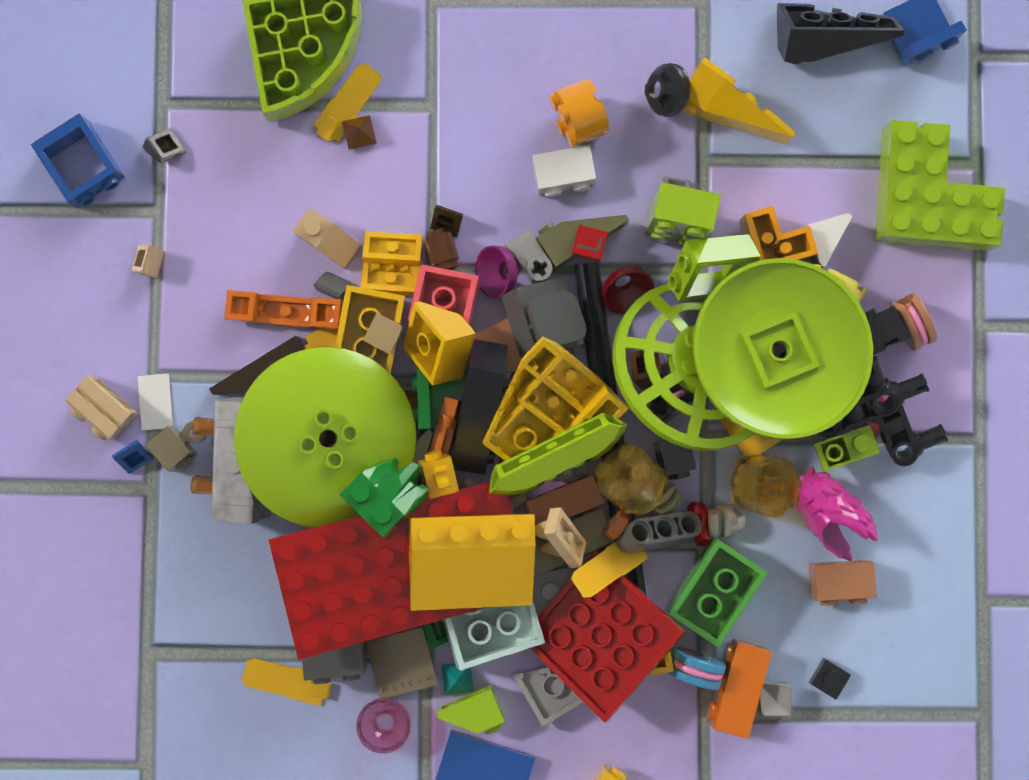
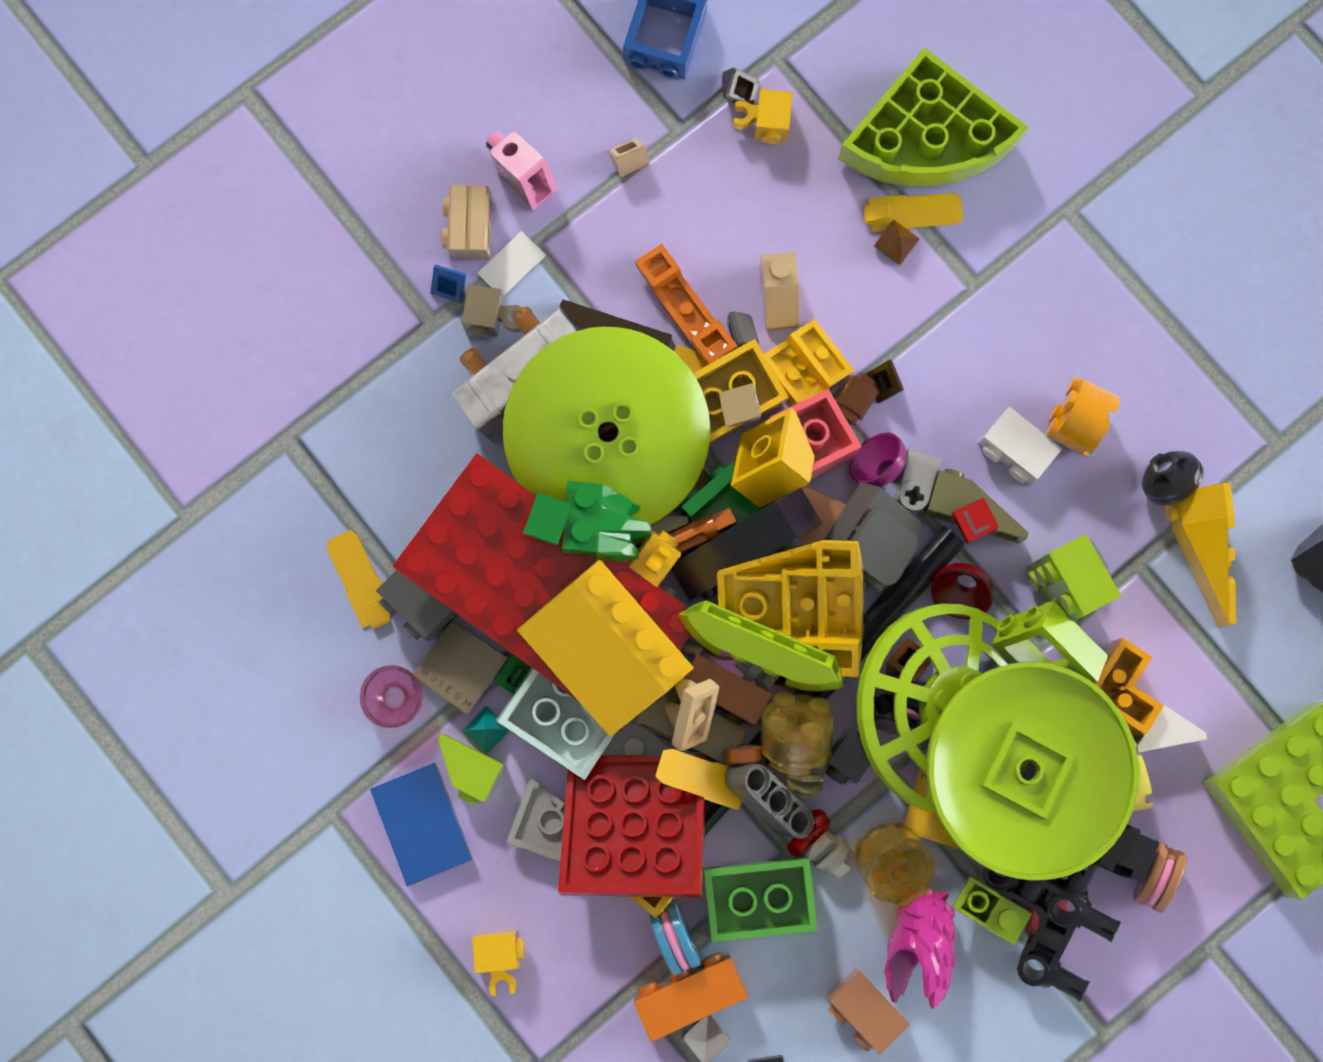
camera: 50 degrees right, 5 degrees down
none -> bright pink torso [486,132,557,211]
none -> green panel [523,492,571,546]
none -> yellow brick [733,89,793,144]

